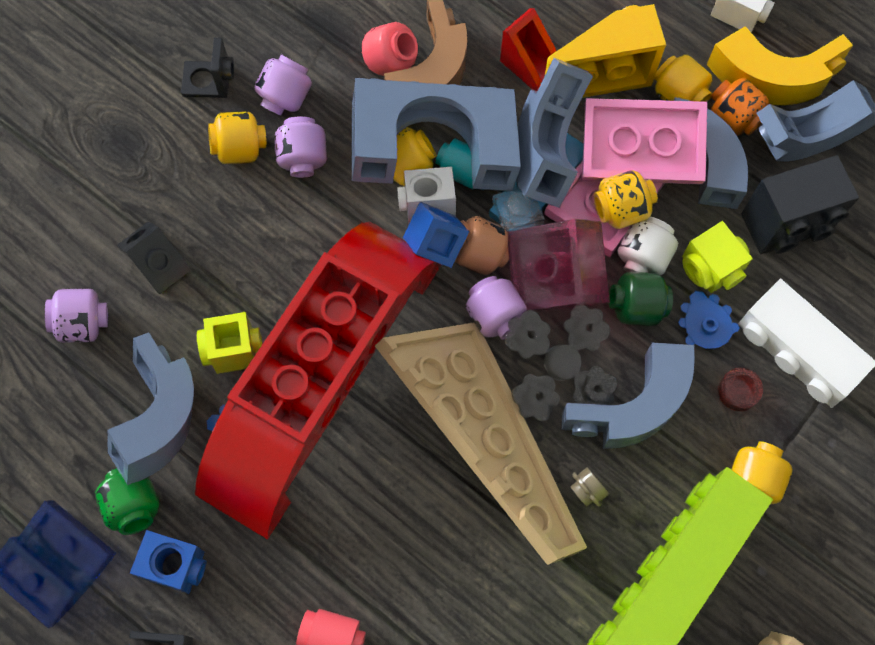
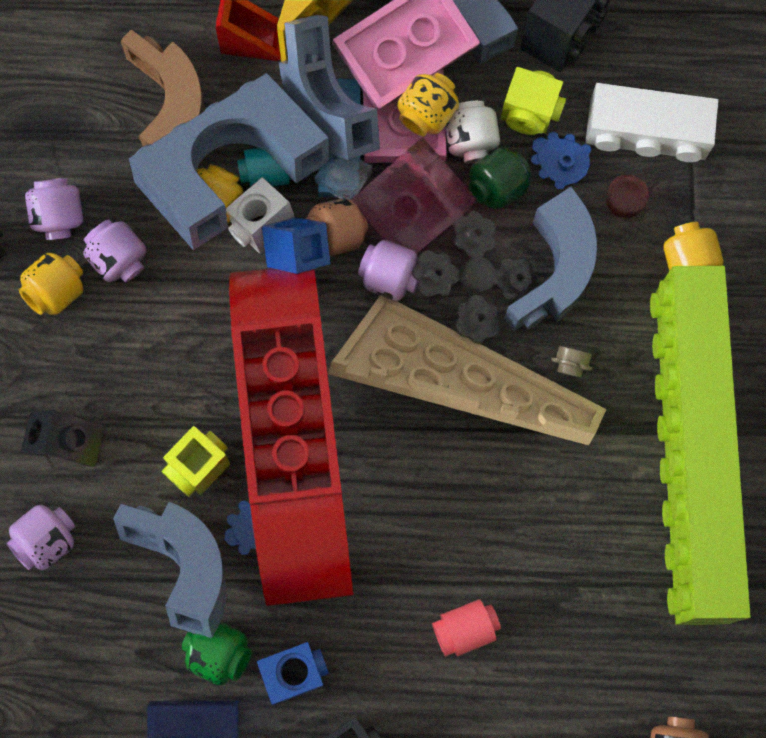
camera: 40 degrees left, 5 degrees up
coral head [362,22,418,76] -> none

